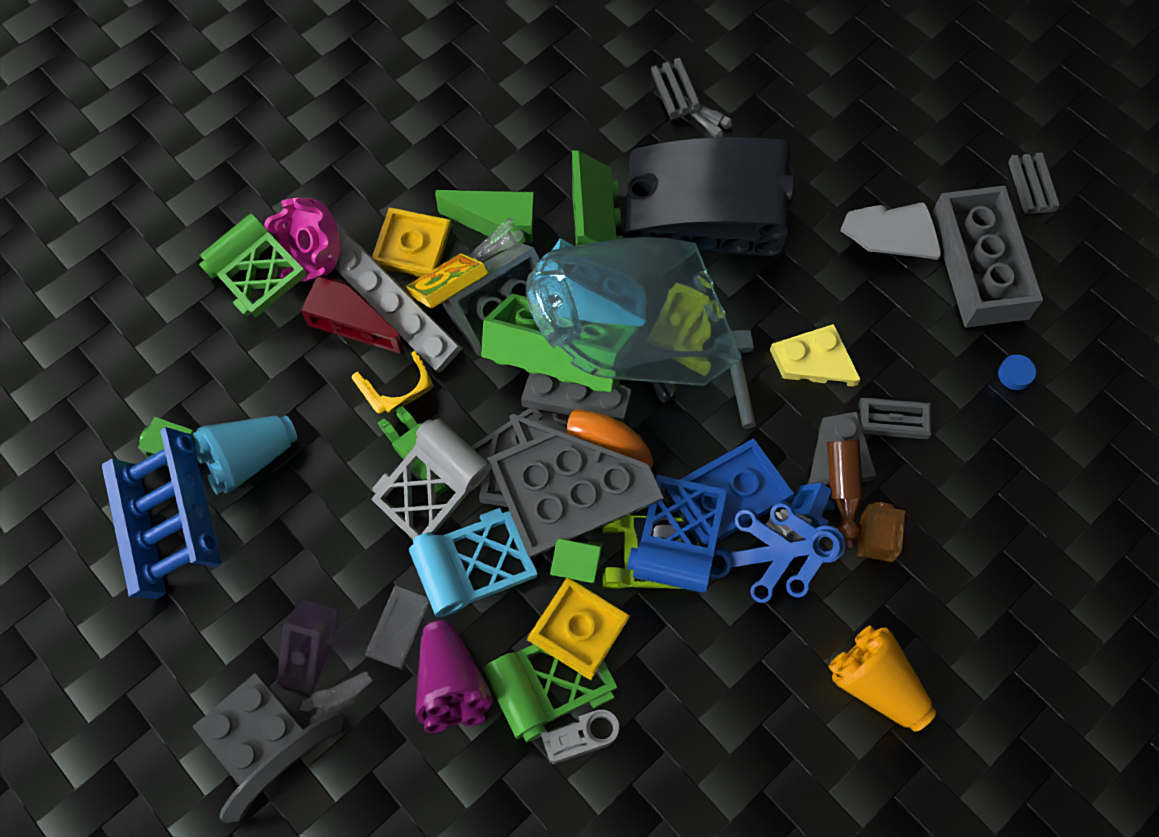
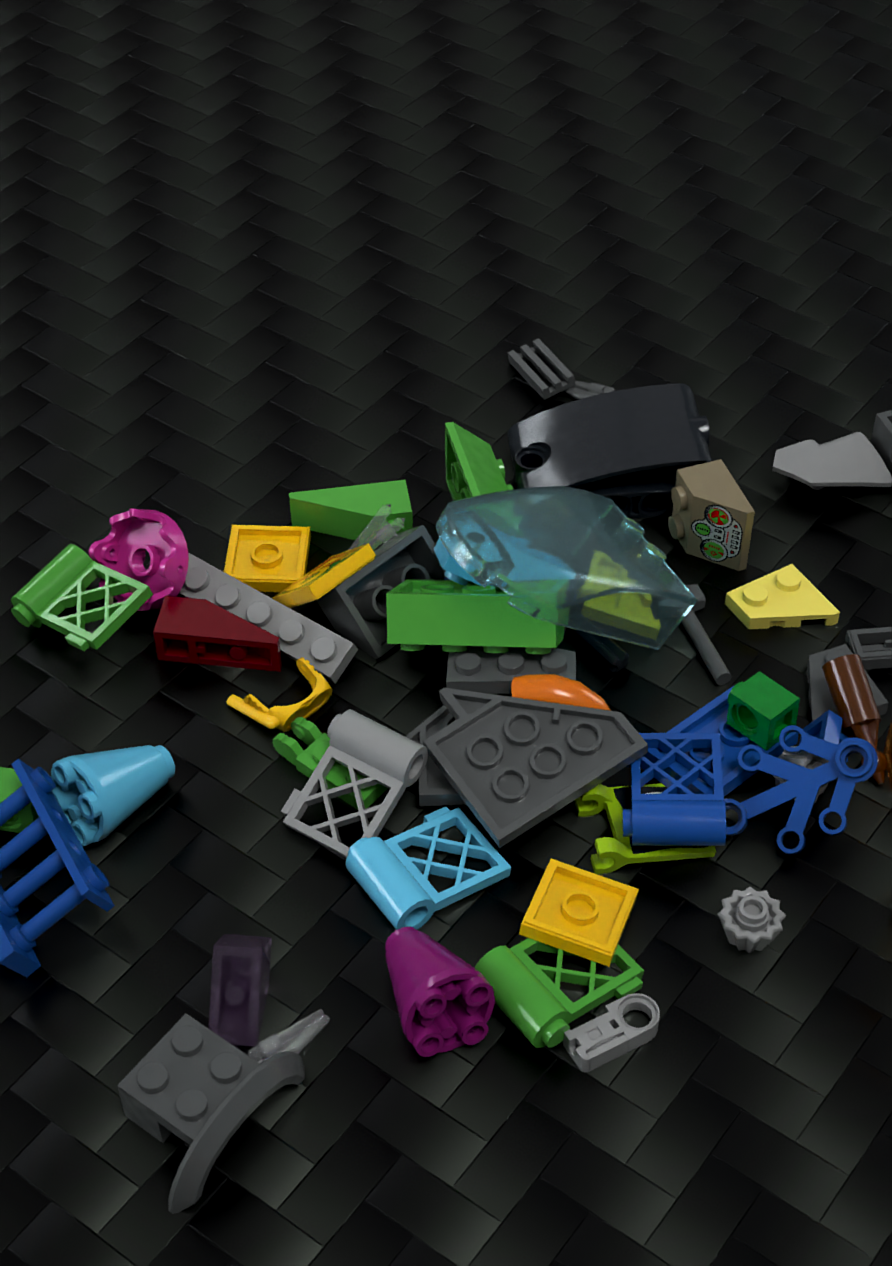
camera: 10 degrees left, 20 degrees down
clear tile [365,586,430,669] -> none
bright green panel [550,538,603,583] -> none
none -> dark tan slope [668,459,755,571]
none -> light grey piece [718,887,786,953]
none -> green brick [726,671,800,751]

